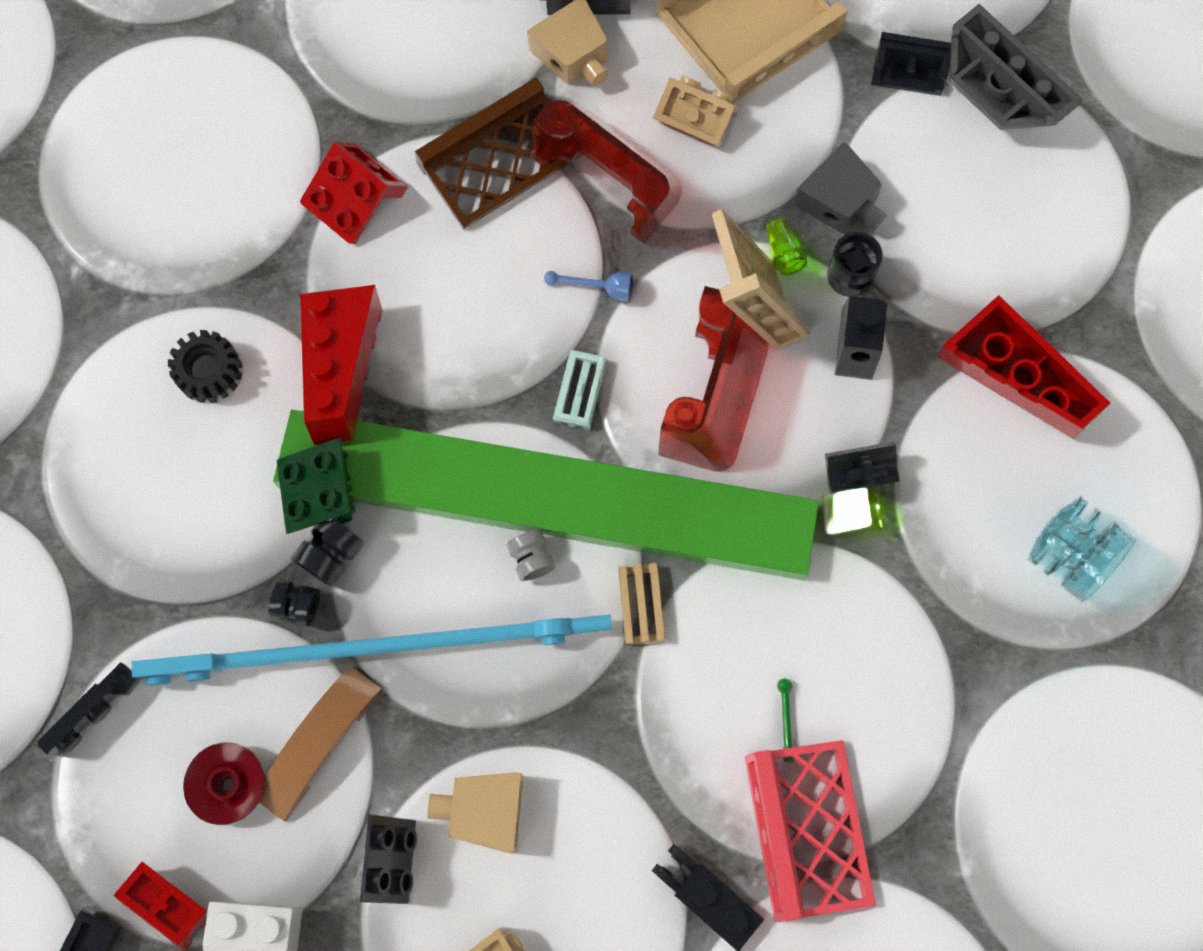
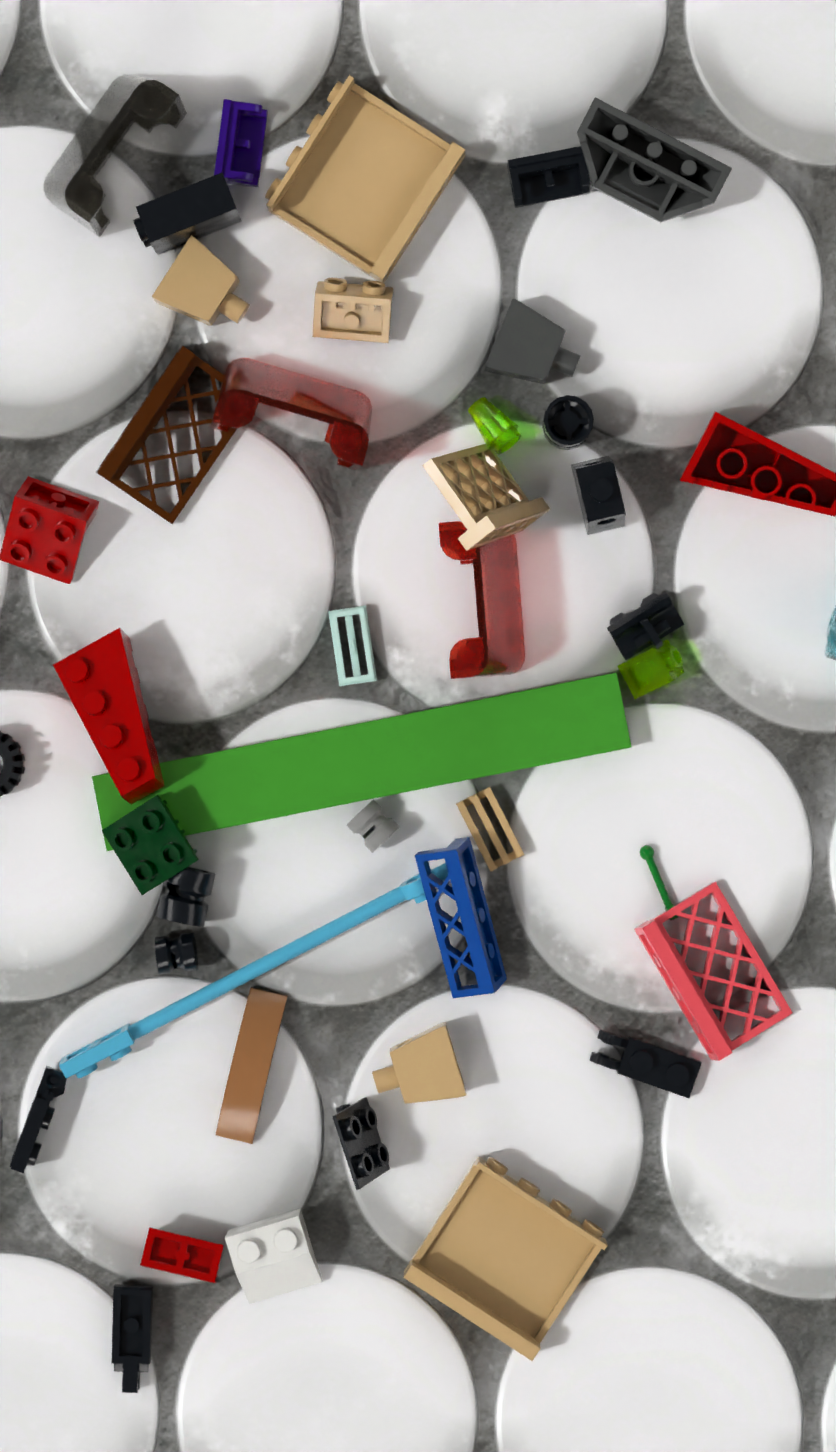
camera: 25 degrees left, 15 degrees up
dark red dish [183,742,265,825] -> none
medium blue hinge [544,271,633,302] -> none
none -> blue fence [415,837,507,998]

